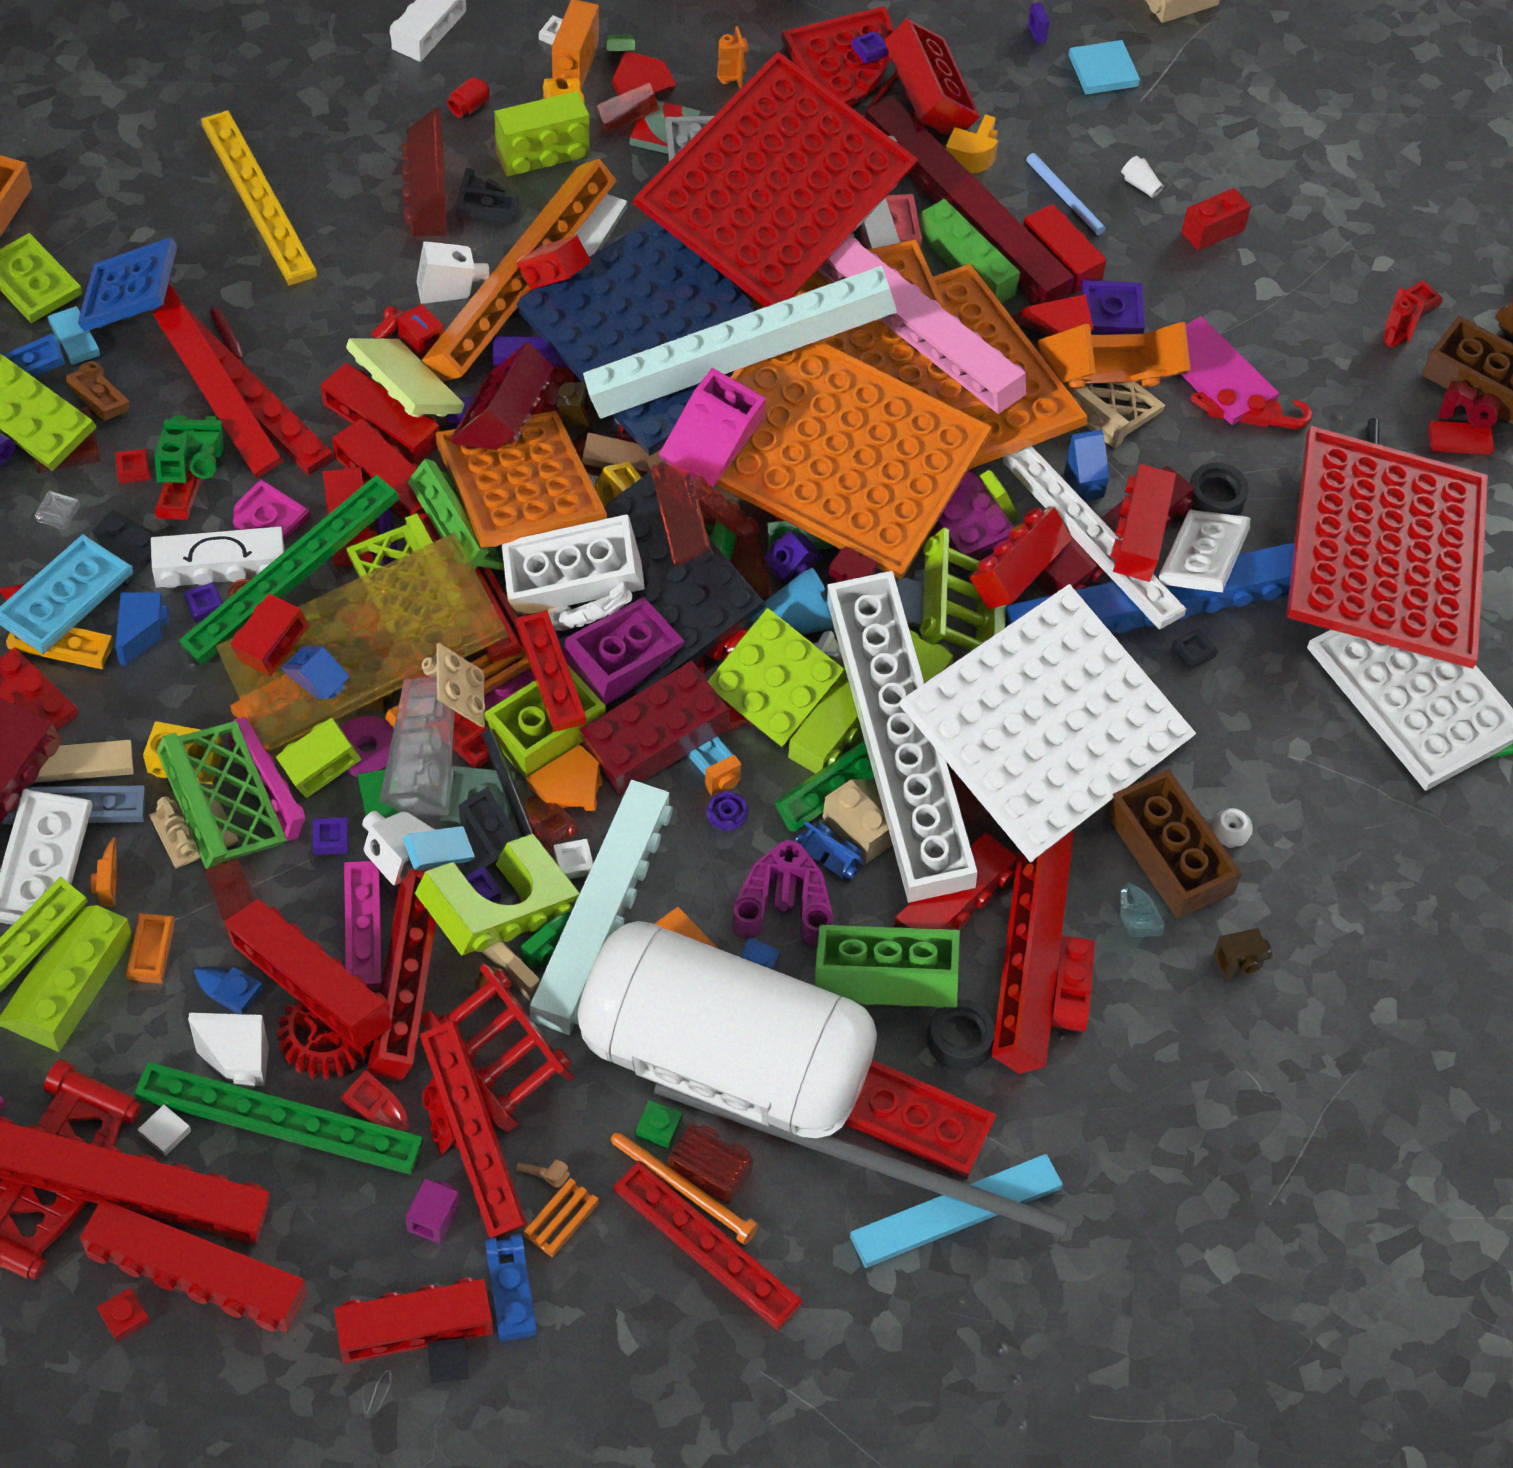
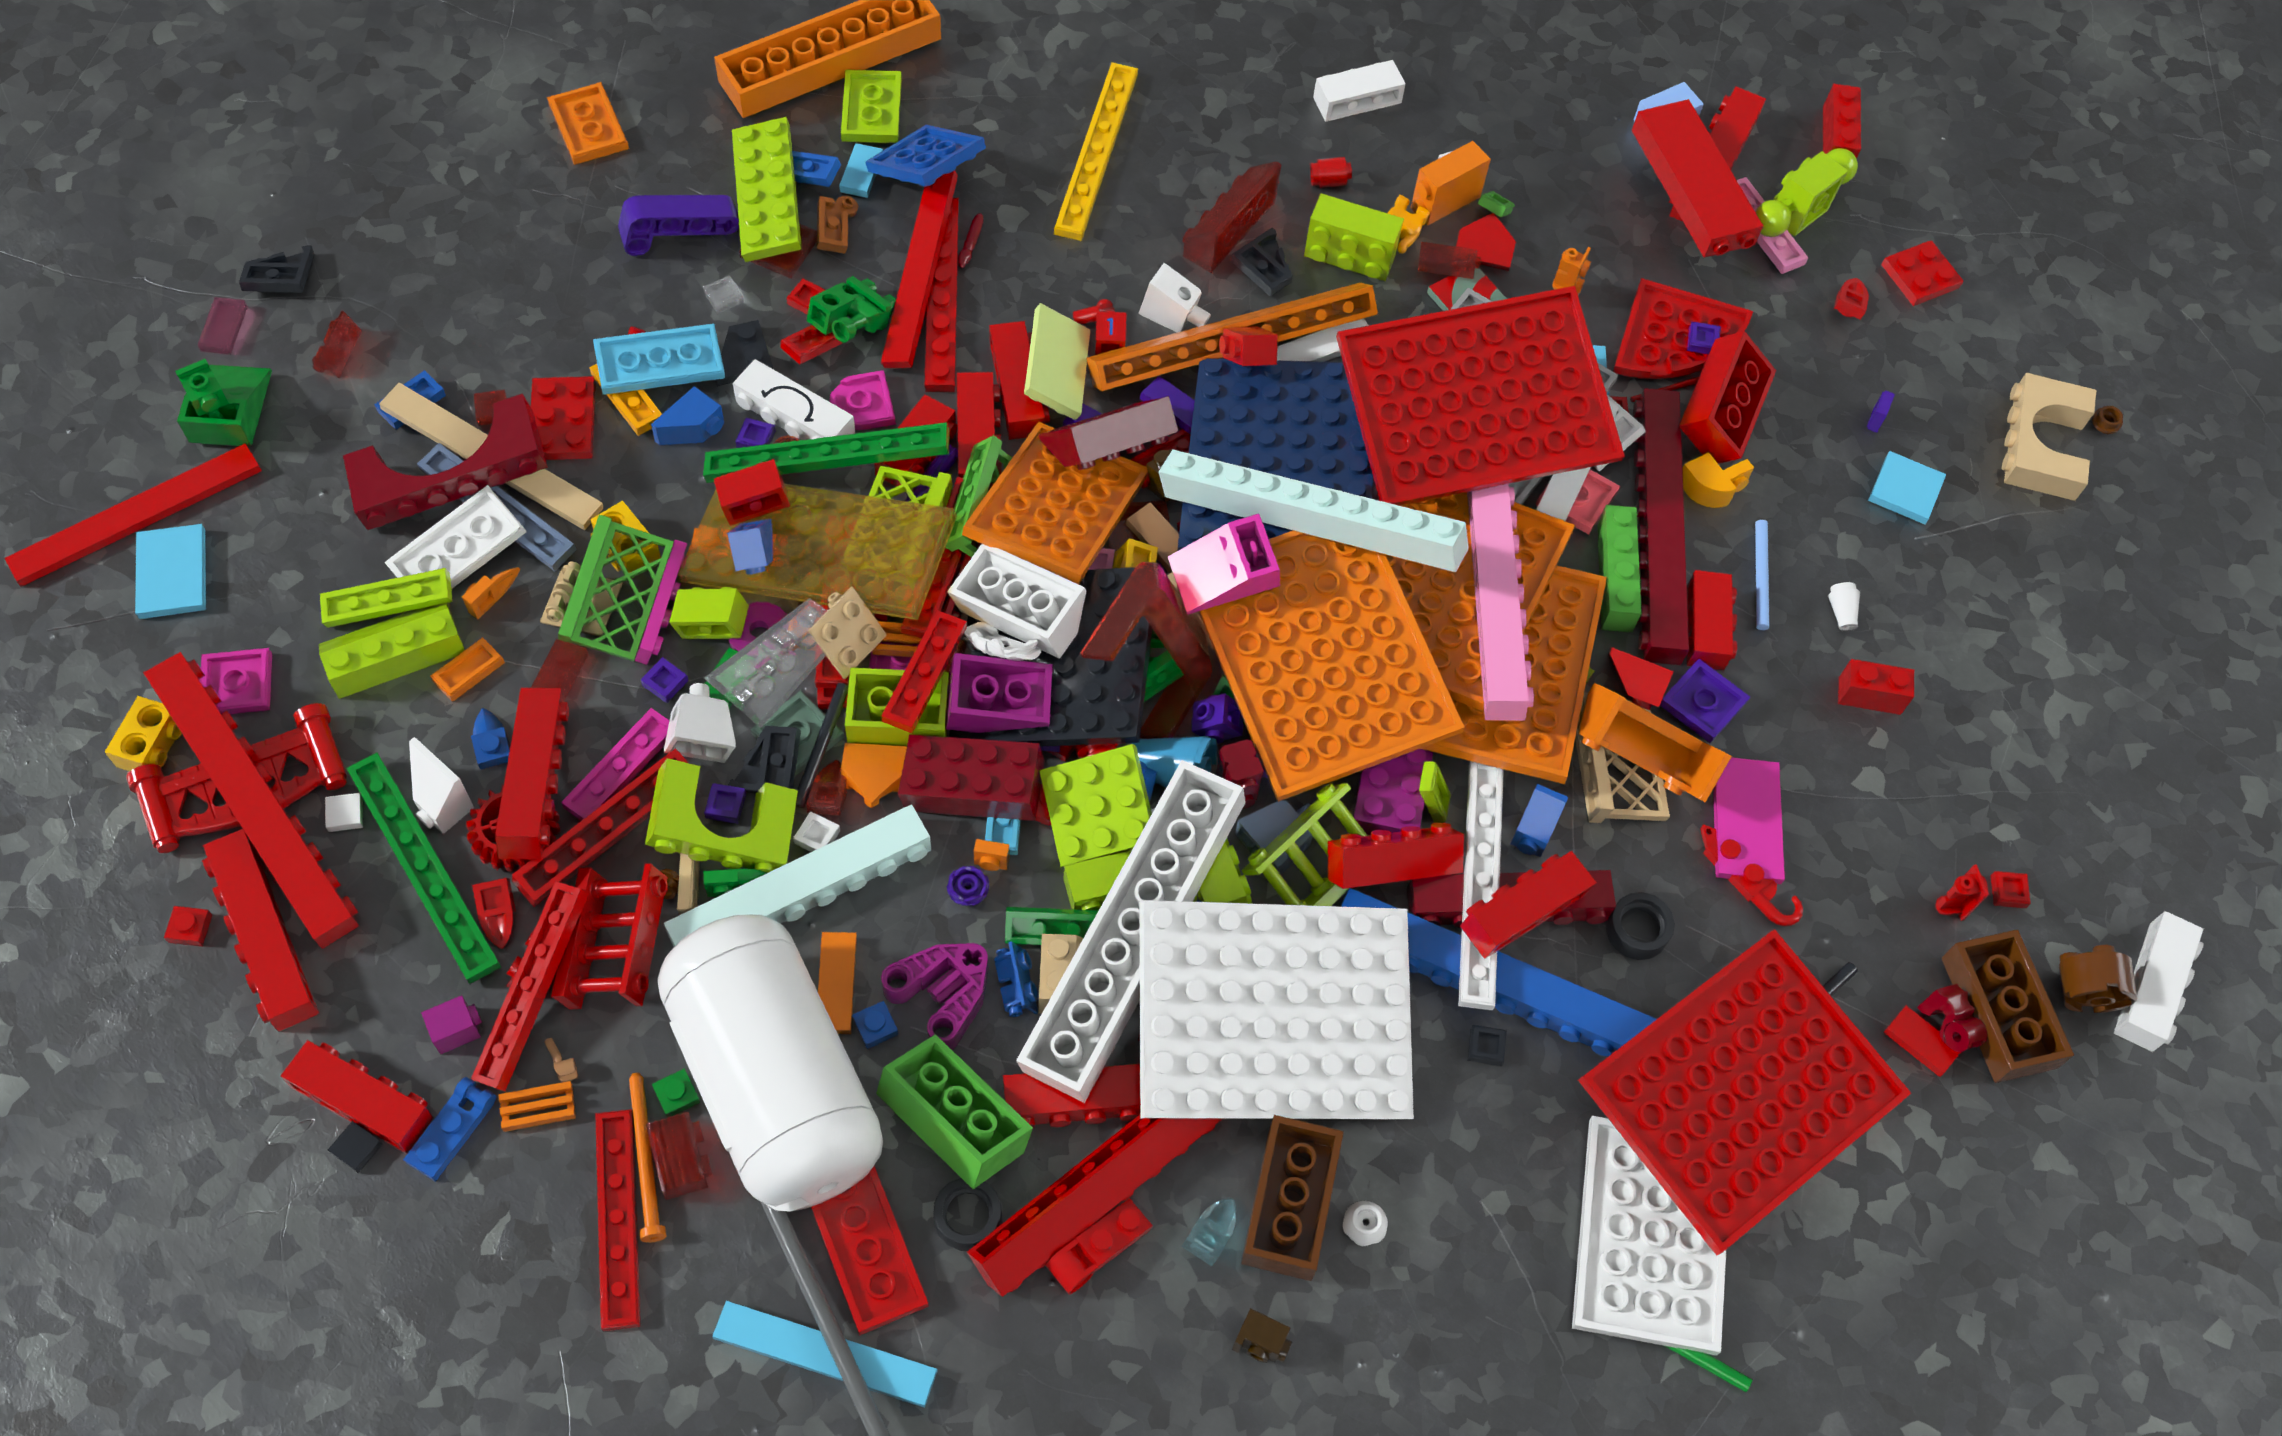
camera: 40 degrees right, 5 degrees up
medium azure tile [402,826,475,870] -> none
white tile [1159,510,1251,593] -> none

